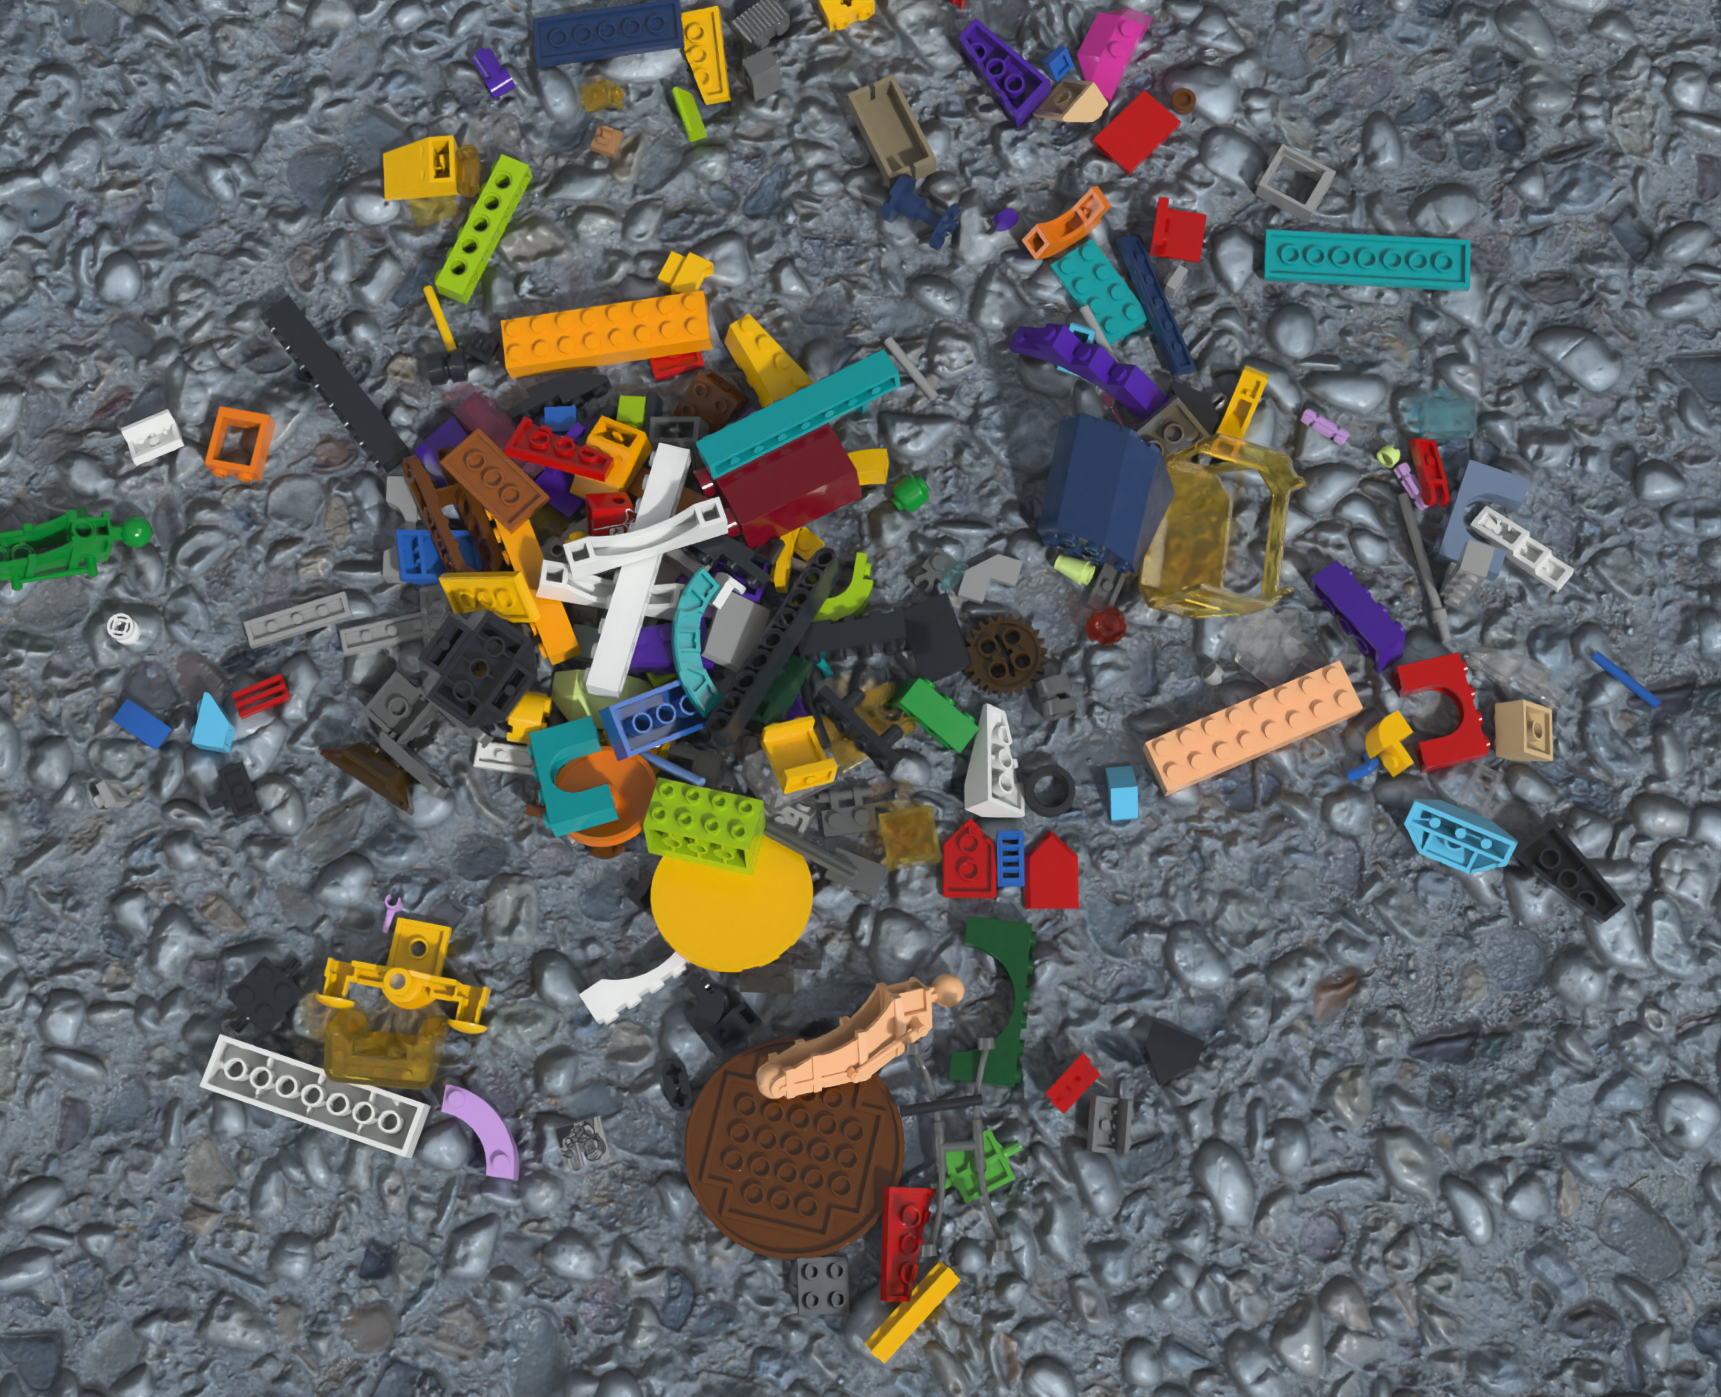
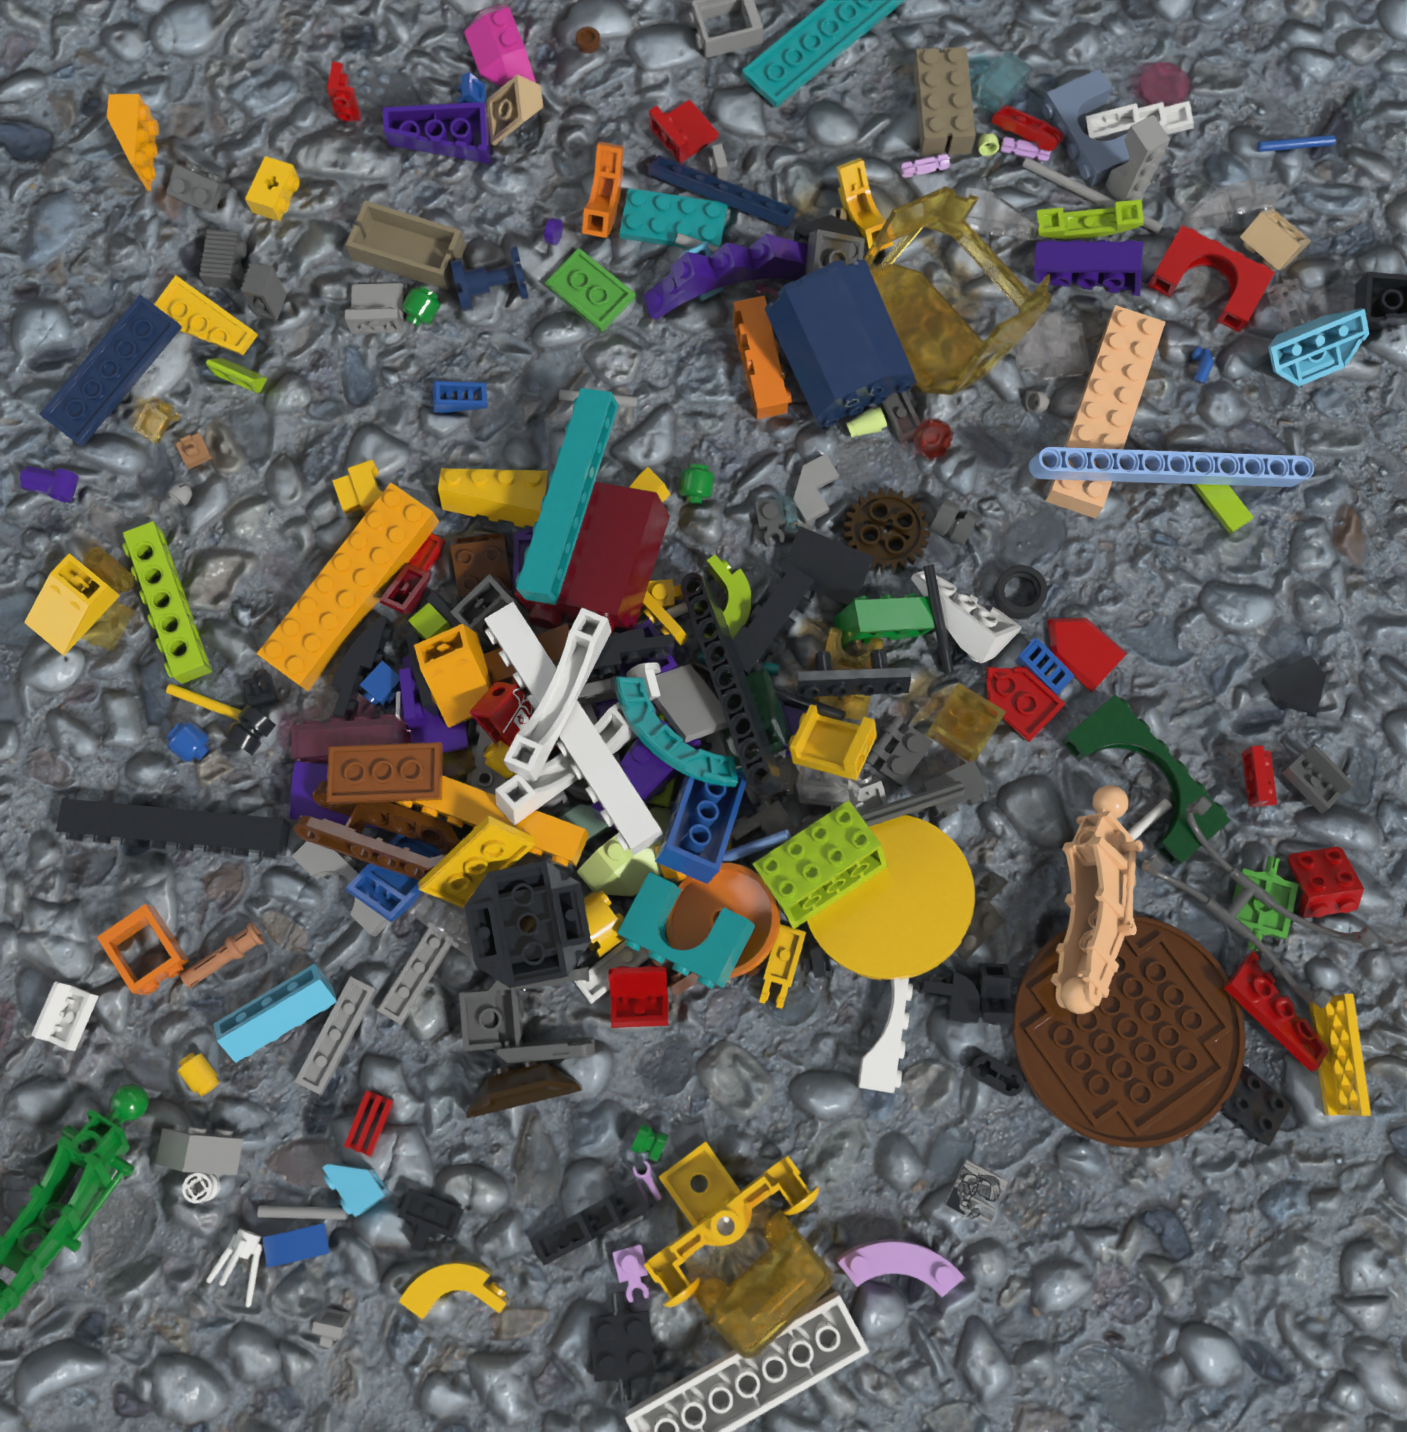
camera: 50 degrees left, 0 degrees up
red wing [505,416,614,482] -> none
black tile [753,539,786,566] -> none
black bar [899,1094,983,1117] -> none
red tile [1092,90,1181,175] -> none
medium azure slope [1105,765,1138,821] -> none
yellow brick [1365,710,1414,777] -> none
none -> light grey brick [155,1124,244,1175]
none -> blue head [166,721,210,762]
none -> light grey hinge [167,483,192,506]
none -> yellow brick [177,1052,220,1097]
none -> nougat pin [180,922,265,989]
none -> white plant [206,1228,263,1307]
none -> medium azure brick [214,963,337,1063]
none -> light grey bar [258,1205,348,1220]
none -> light grey bracket [345,283,404,334]
none -> dark red slope [380,564,431,614]
none -> yellow arch [398,1261,510,1319]
none -> green head [402,286,440,327]
none -> blue slope [432,381,488,413]
none -> black slope [531,1179,653,1266]
none -> bright green tile [544,248,636,333]
none -> red bracket [608,965,669,1028]
none -> lavender plate [612,1244,649,1302]
none -> green wheel [631,1123,669,1162]
none -> orange wedge [733,295,792,420]
none -> yellow hinge [759,924,806,1009]
none -> dark tan piece [913,47,976,156]
none -> black bar [923,564,954,673]
none -> clear slope [958,188,1039,240]
none -> light blue beam [1029,447,1314,487]
none -> lime slope [1037,199,1144,239]
none -> white bar [1127,799,1172,840]
none -> clear pink tile [1138,62,1190,107]
none -> lime tile [1191,465,1254,534]
none -> red bracket [1287,846,1364,918]

